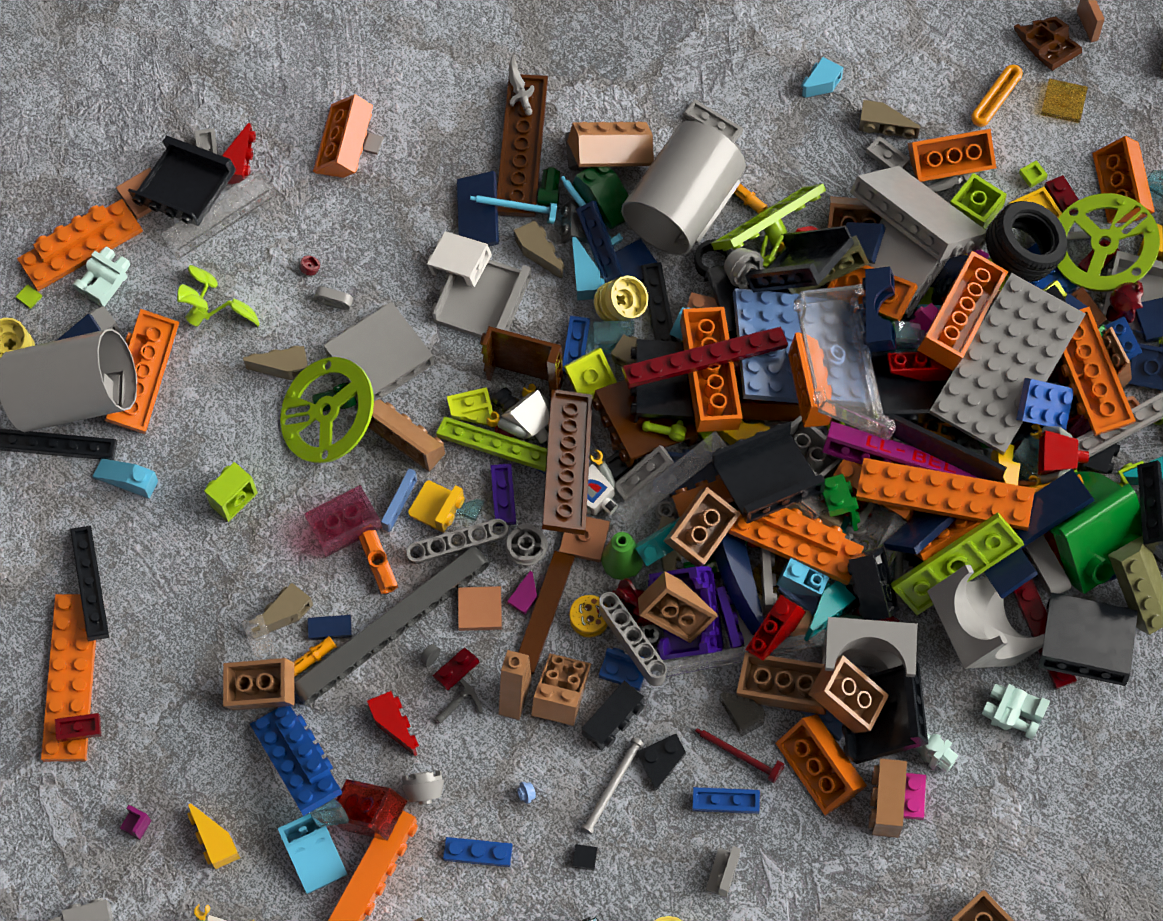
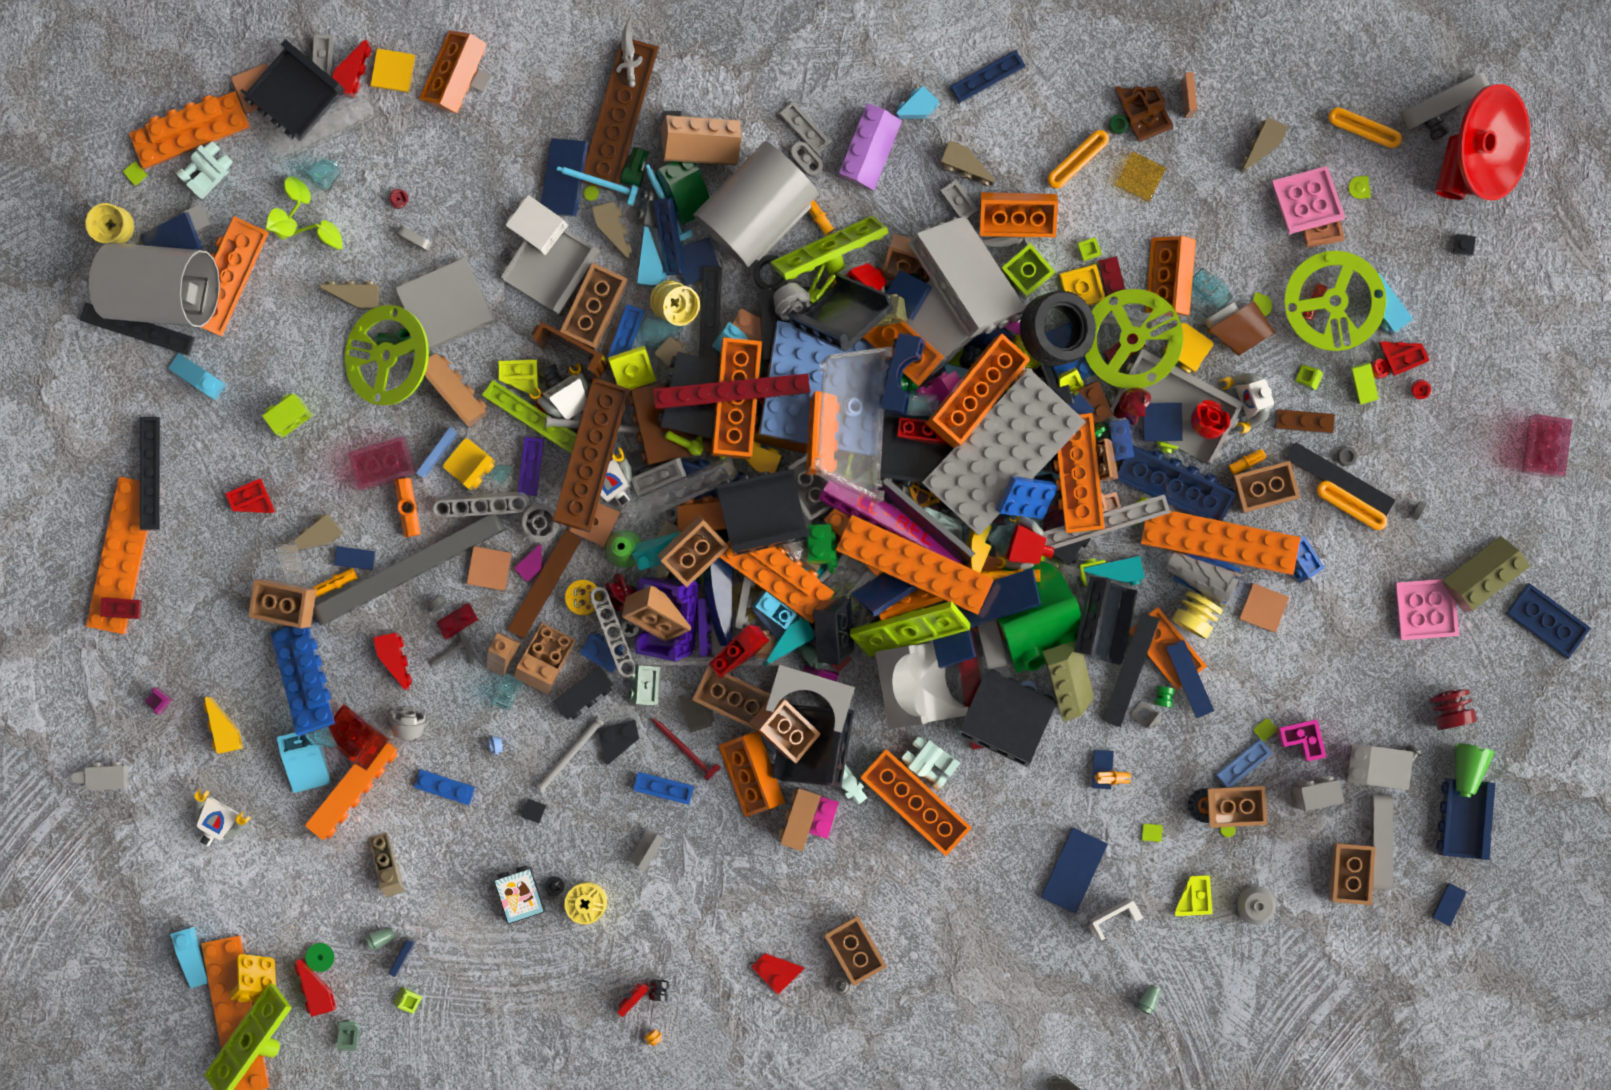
camera: 10 degrees right, 20 degrees up
none -> red wing [225,478,276,513]
none -> clear light blue slope [307,158,342,190]
none -> yellow tile [371,48,416,93]
none -> clear light blue slope [491,673,523,711]
none -> light grey bar [545,416,638,436]
none -> medium nougat brick [560,263,628,351]
none -> lime piece [584,186,599,201]
none -> bracket [627,665,660,705]
none -> medium lavender slope [839,103,902,191]
none -> orange brick [860,749,972,856]
none -> dark blue tile [950,50,1025,104]
none -> dark green tile [1109,115,1128,135]

